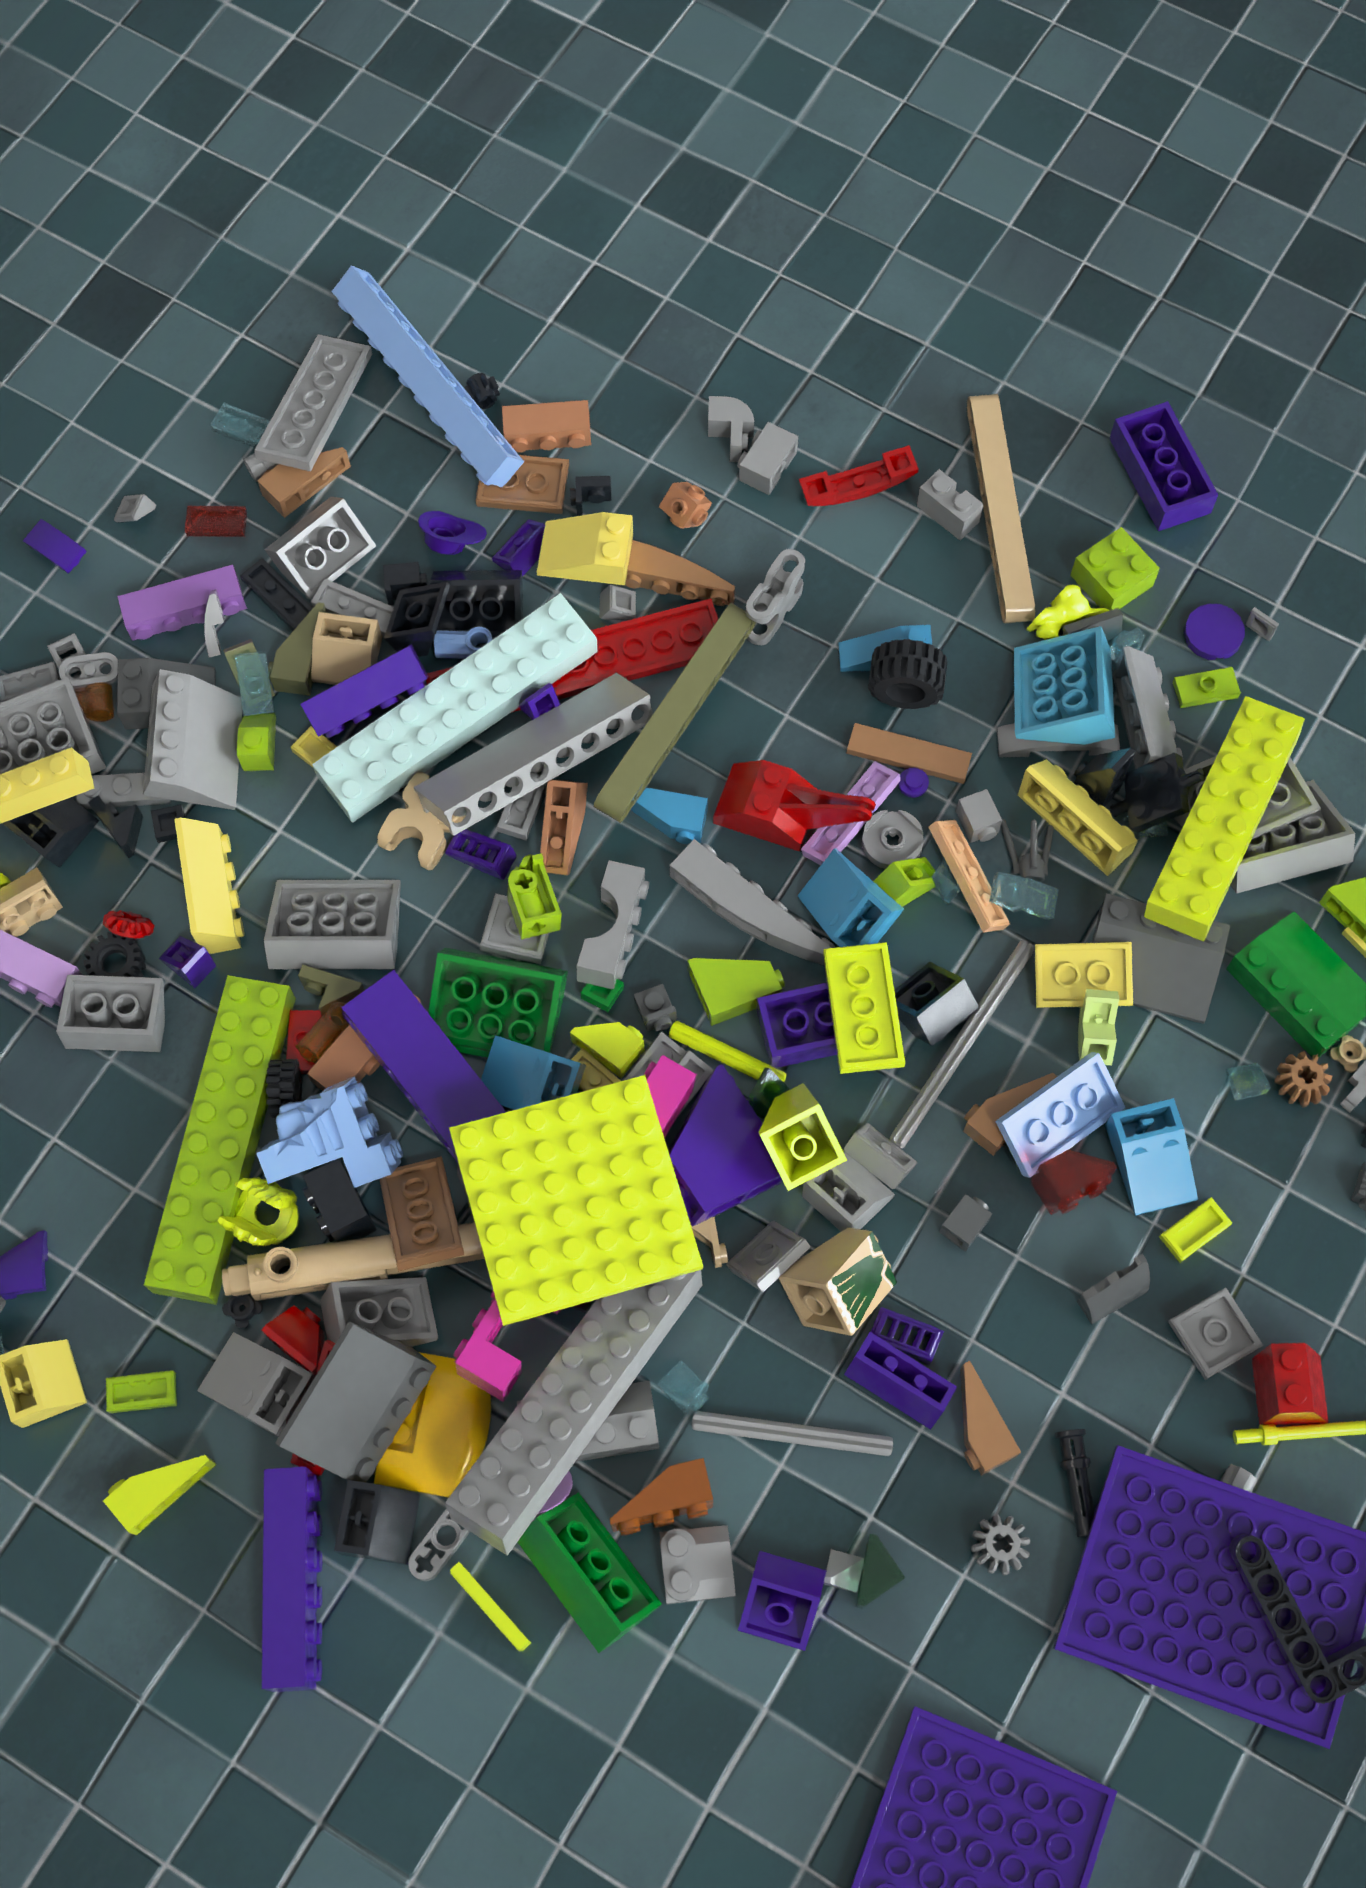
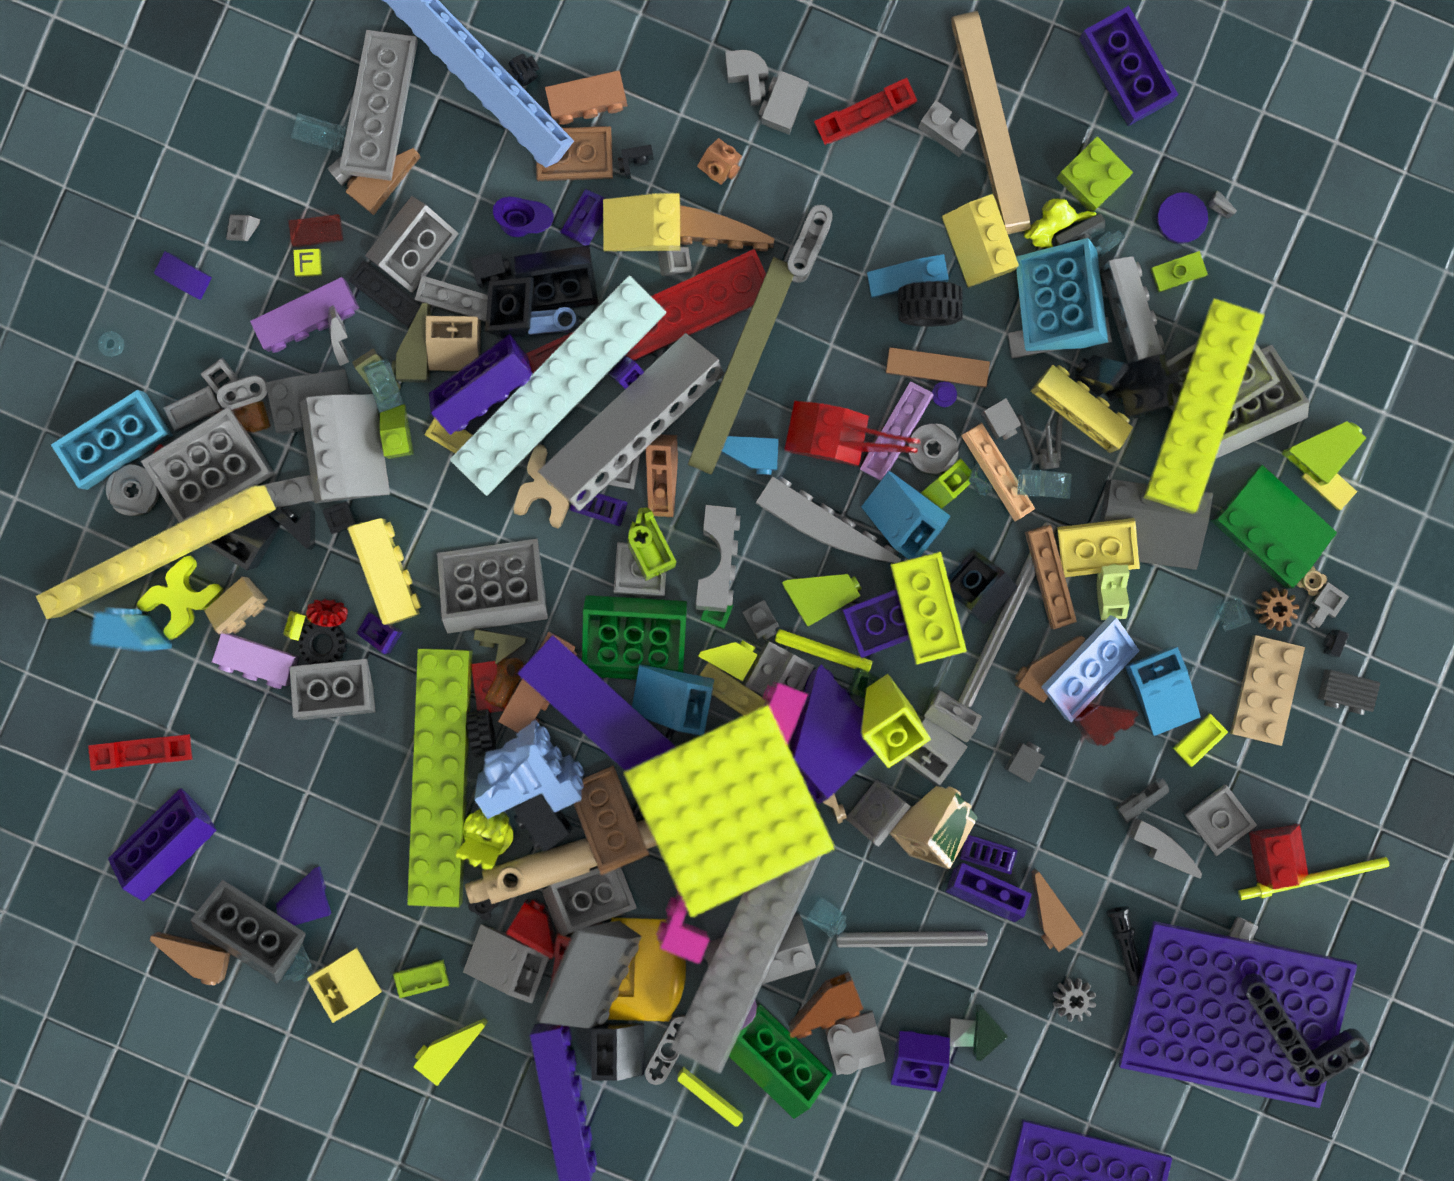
camera: 10 degrees left, 20 degrees up
none -> neon yellow tile [283,611,306,640]
none -> neon yellow tile [294,249,322,277]
none -> light yellow slope [942,194,1019,288]
none -> medium nougat tile [1025,525,1077,629]
none -> light grey slope [1129,818,1202,879]
none -> tan plate [1230,635,1305,746]

